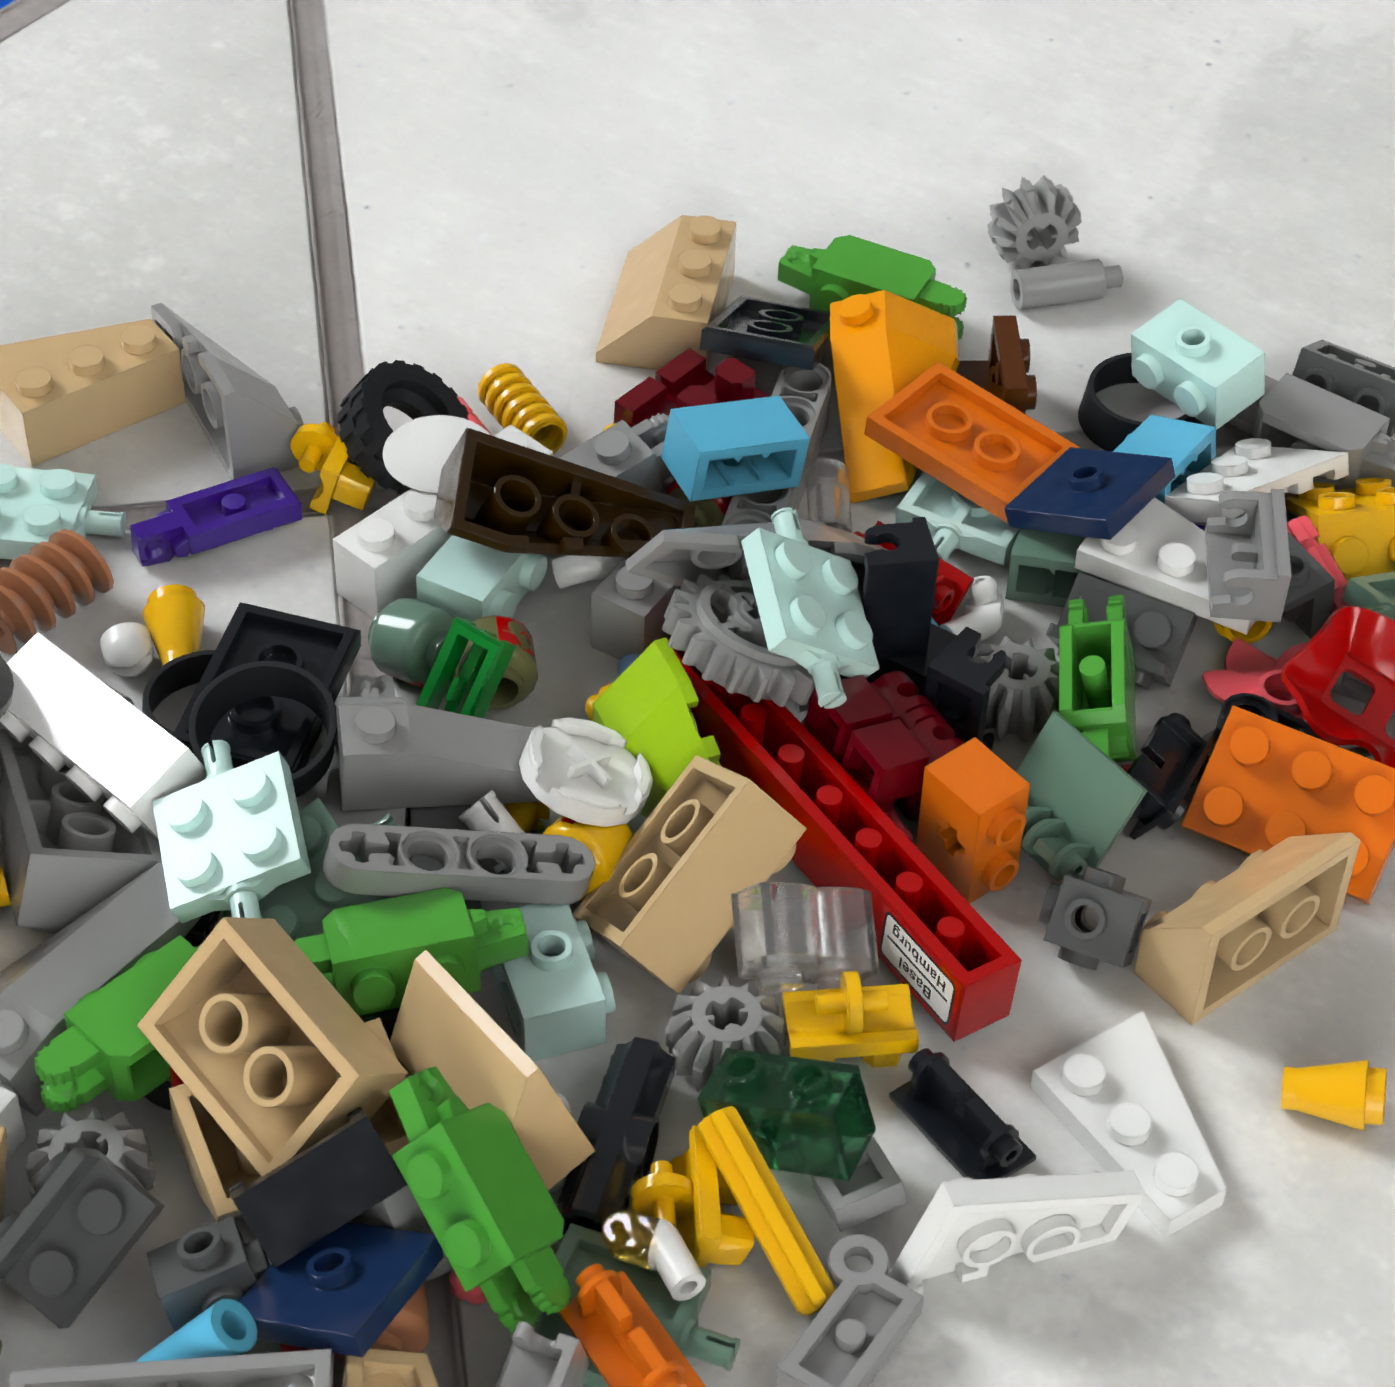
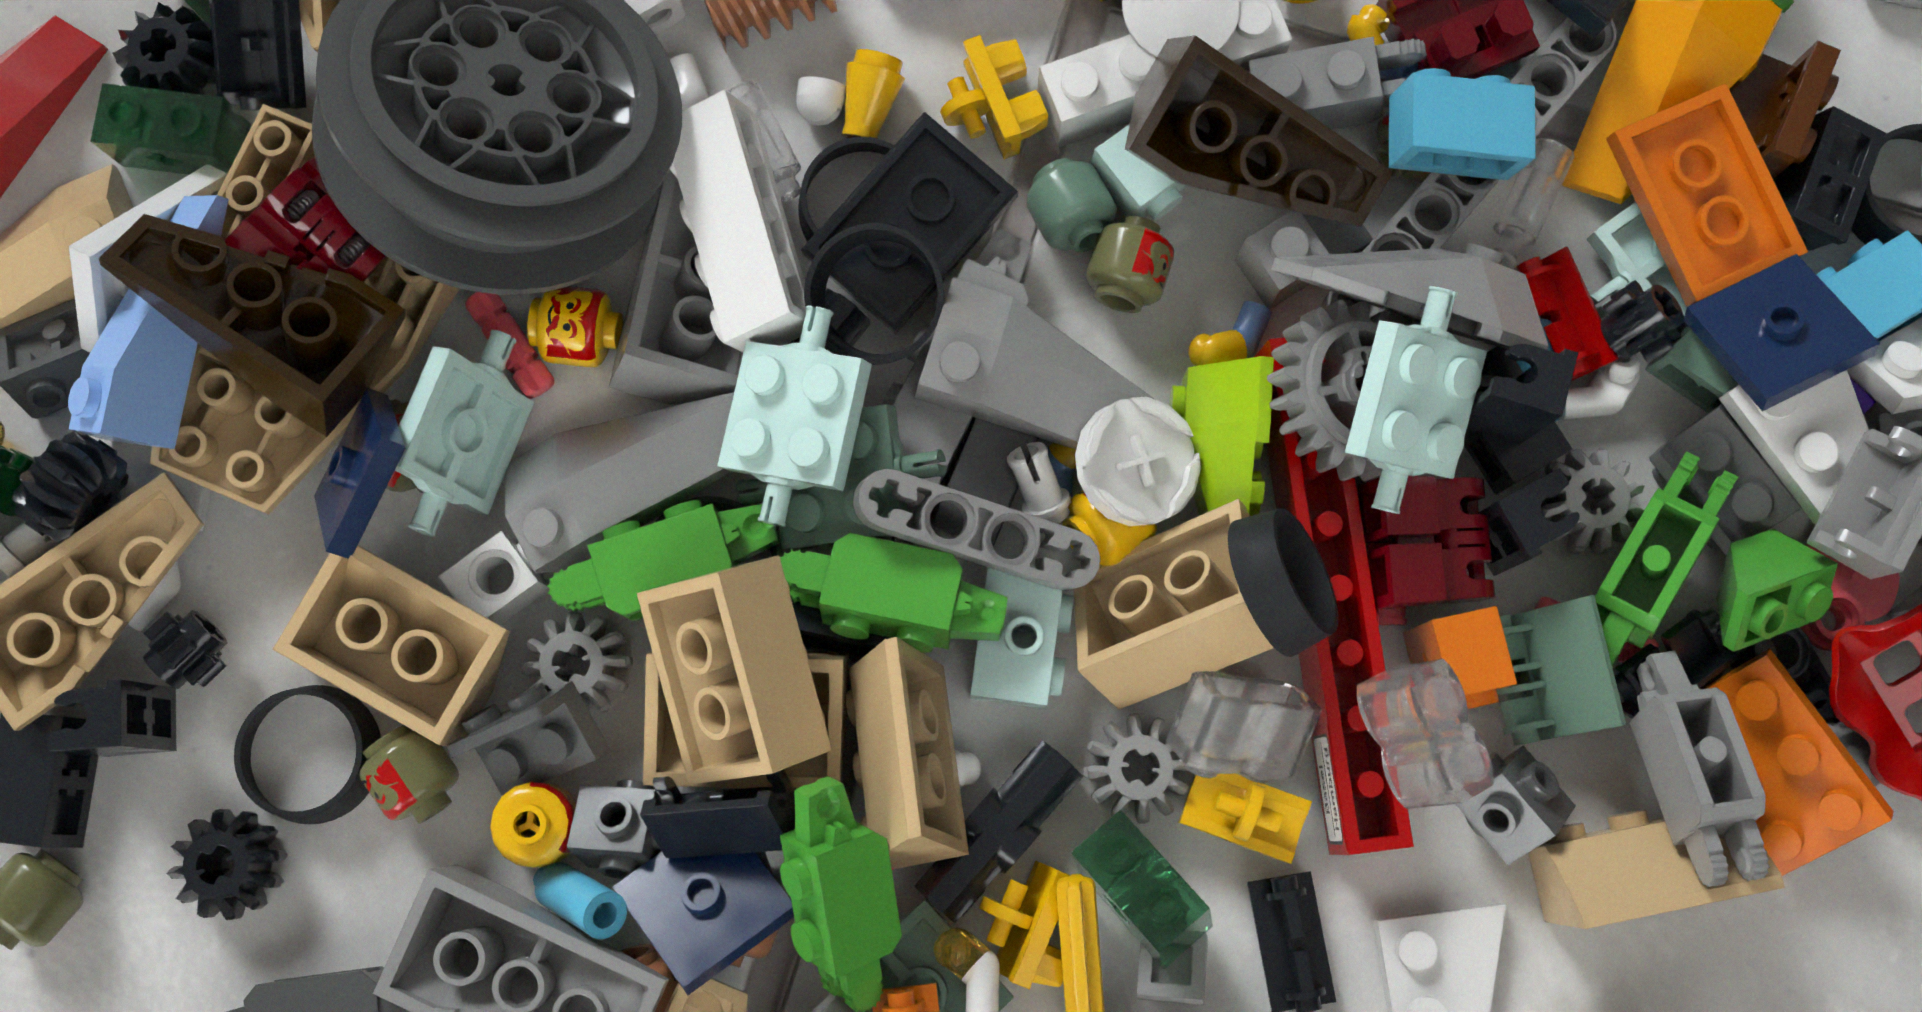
camera: 30 degrees right, 35 degrees up
green tile [416,617,516,718] -> none
none -> yellow head [490,782,577,868]
none -> yellow hips [940,35,1048,160]
none -> black tyre [1228,508,1338,657]
none -> clear brick [1357,658,1494,809]
none -> black gear [1601,280,1684,363]
none -> light grey hinge [1629,651,1770,887]
none -> bright green slope [1716,529,1838,652]
none -> black hinge [1773,106,1886,251]

